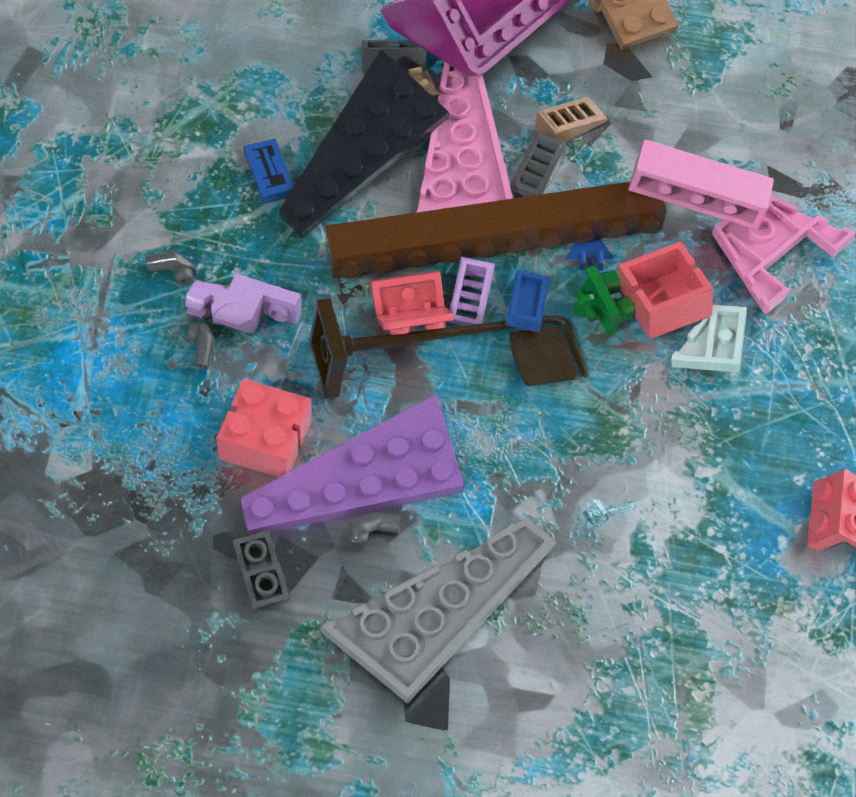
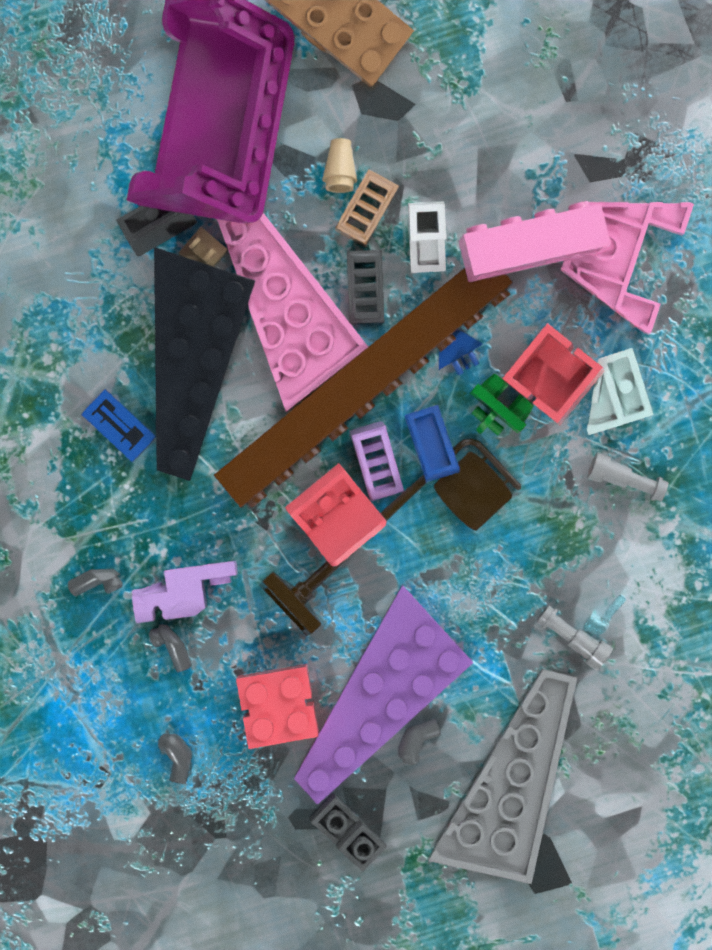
camera: 25 degrees left, 30 degrees up
none -> dark grey arm [158,733,192,784]
none -> tan cone [322,138,357,193]
none -> white brick [408,201,446,273]
none -> light grey piece [536,605,613,671]
none -> light grey piece [587,452,669,502]

